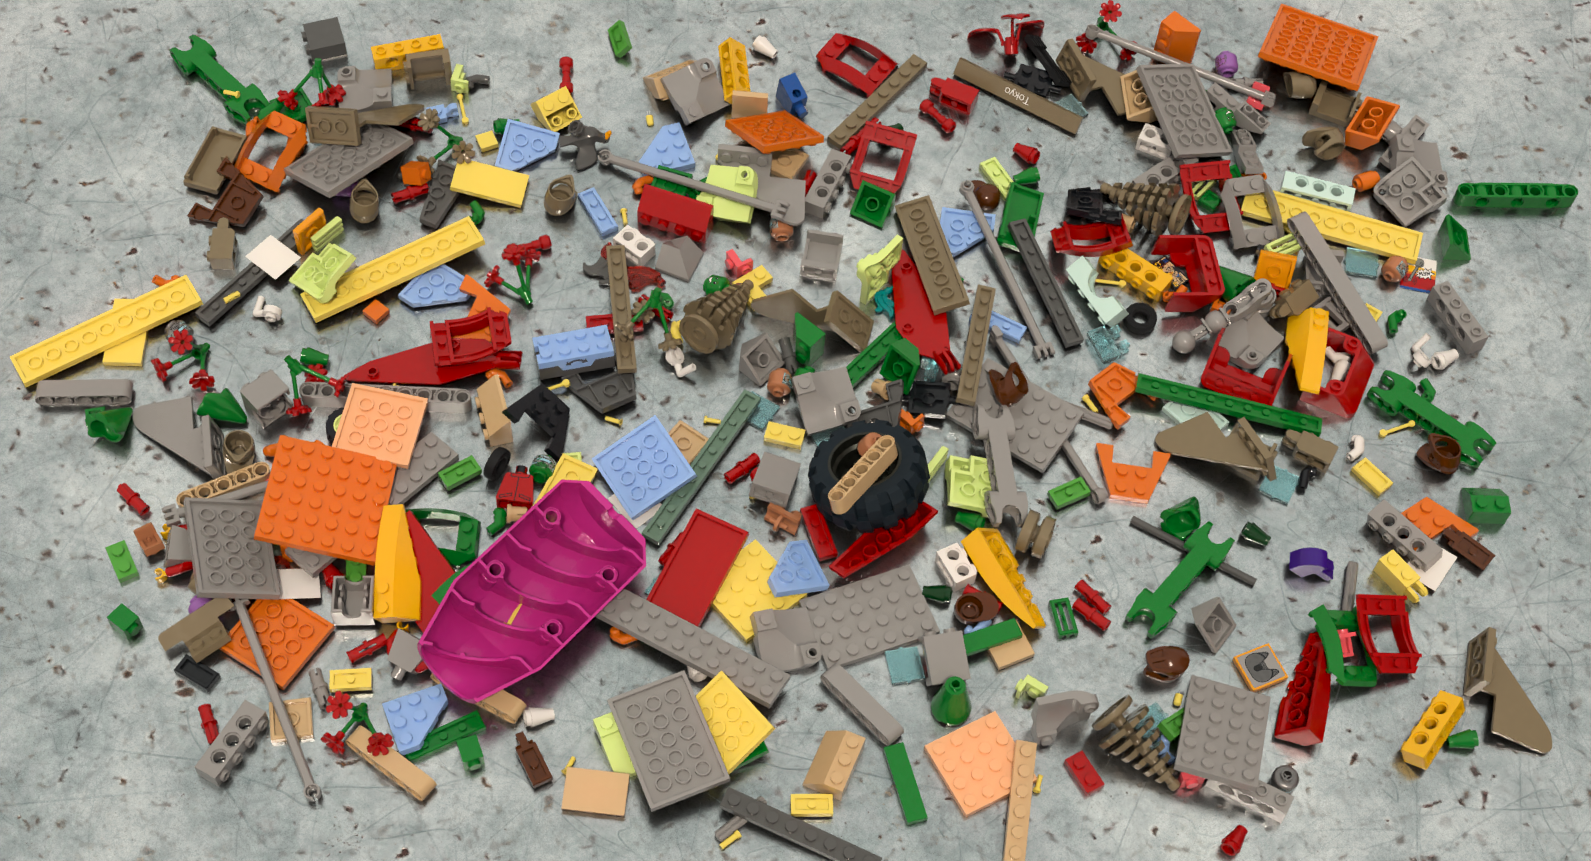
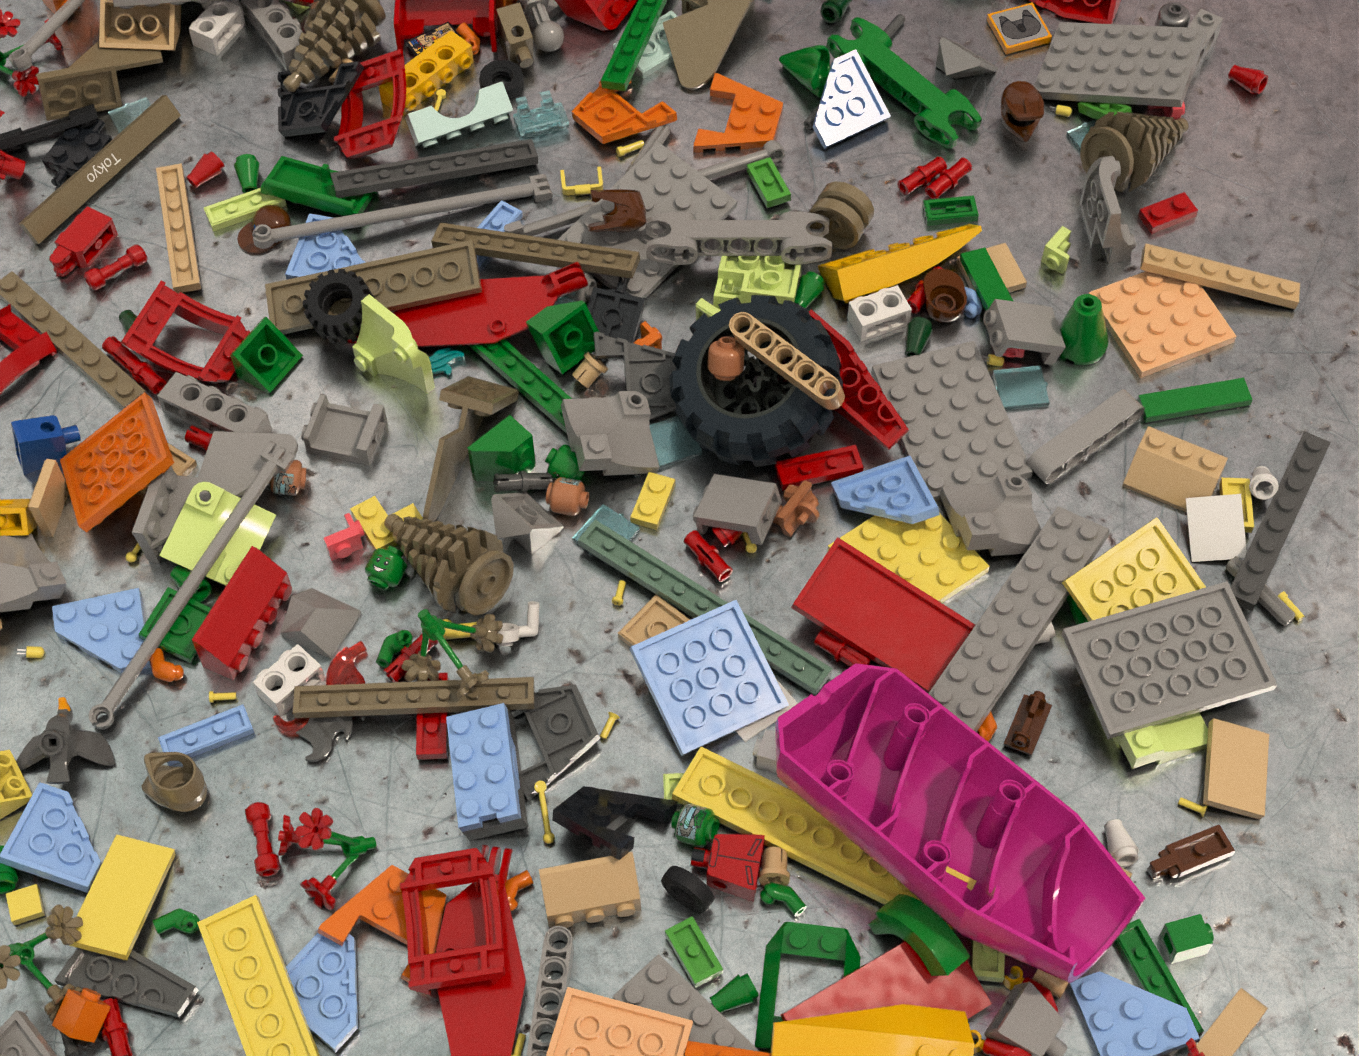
camera: 80 degrees left, 0 degrees up
none -> tan plate [156,163,201,294]
none -> black tyre [303,269,374,344]
none -> dark tan torso [496,2,534,68]
none -> light yellow piece [560,166,603,196]
none -> green cone [709,973,759,1013]
none -> plate [813,50,891,149]
none -> reddish brown hinge [1003,691,1052,756]
none -> white sticker [1186,494,1247,562]
none -> white cone [1249,466,1279,500]

